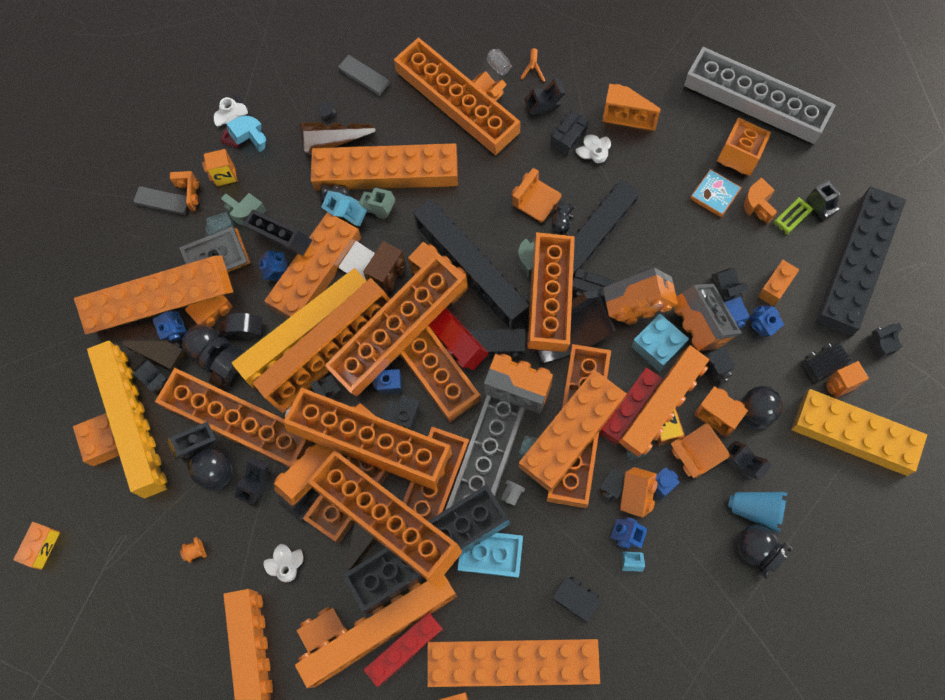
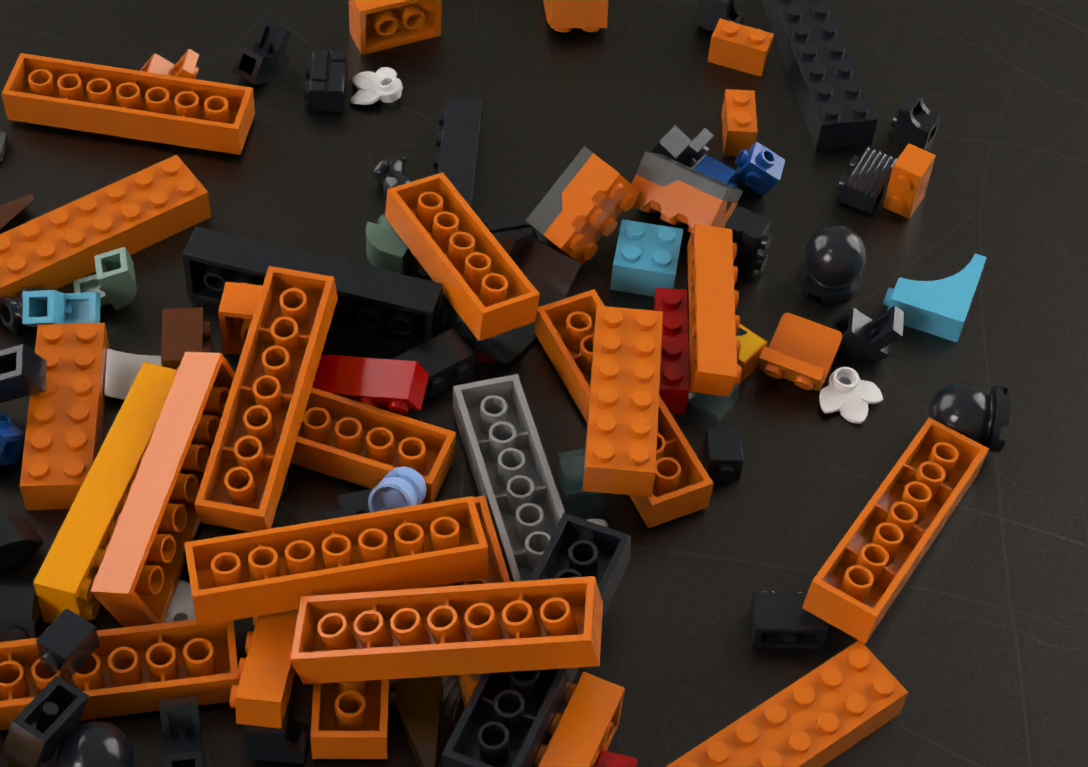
camera: 45 degrees left, 20 degrees down
blue brick [373,369,402,395] -> none
medium azure plate [458,533,523,578] -> none
piece [484,354,553,414] -> none
clear brick [487,49,512,75] -> none
orange bracket [511,168,561,222] -> none
orange plant [520,48,545,82] -> none
blue brick [611,517,647,549] -> none
orange brick [620,467,657,517] -> none
medium azure slope [622,552,645,572] -> none
blue brick [655,467,680,500] -> none
tile [690,169,742,218] -> none
orange brick [694,386,748,438] -> none
dark azure cone [728,492,787,533] -> none
orange brick [744,178,777,224] -> none
lime tile [773,197,813,235] -> none
light orange brick [791,389,927,476] -> none
none -> black brick [36,608,100,678]
none -> light blue wheel [368,466,427,512]
none -> orange brick [707,19,774,77]
none -> orange brick [802,417,989,644]
none -> white plate [819,367,883,424]
none -> medium azure arch [883,253,987,342]

